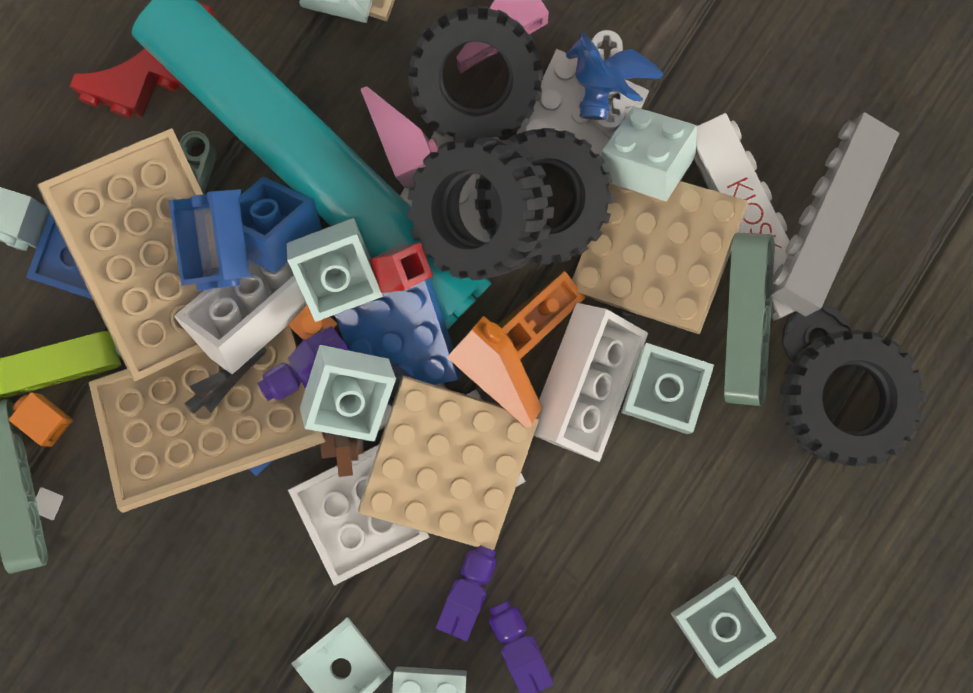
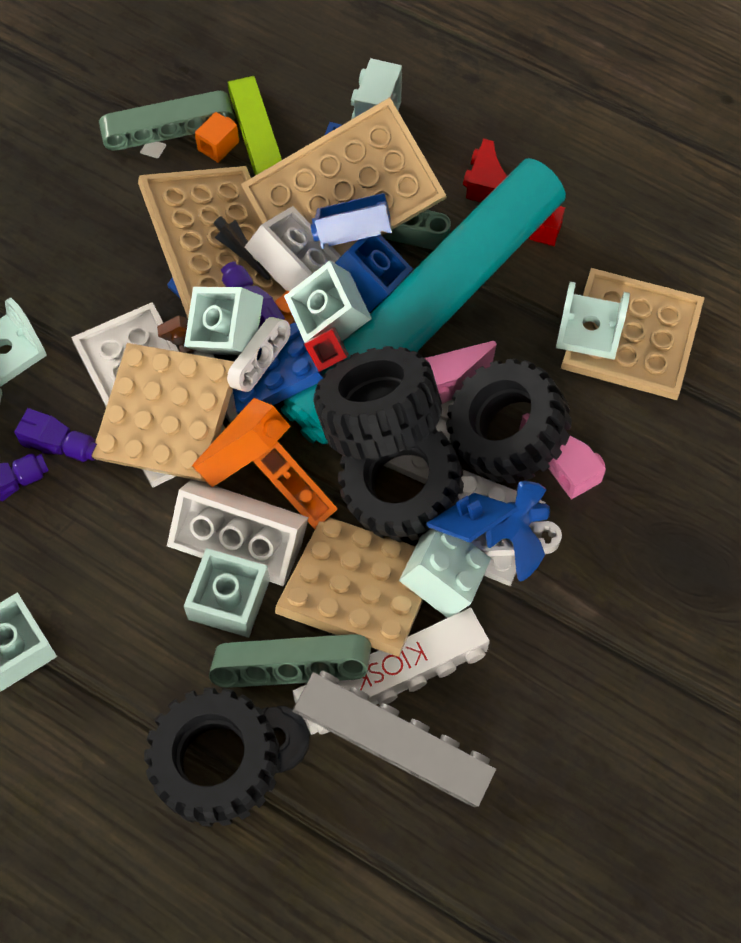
camera: 85 degrees right, 20 degrees down
none -> white beam [227,317,290,392]
none -> blue piece [427,493,518,542]

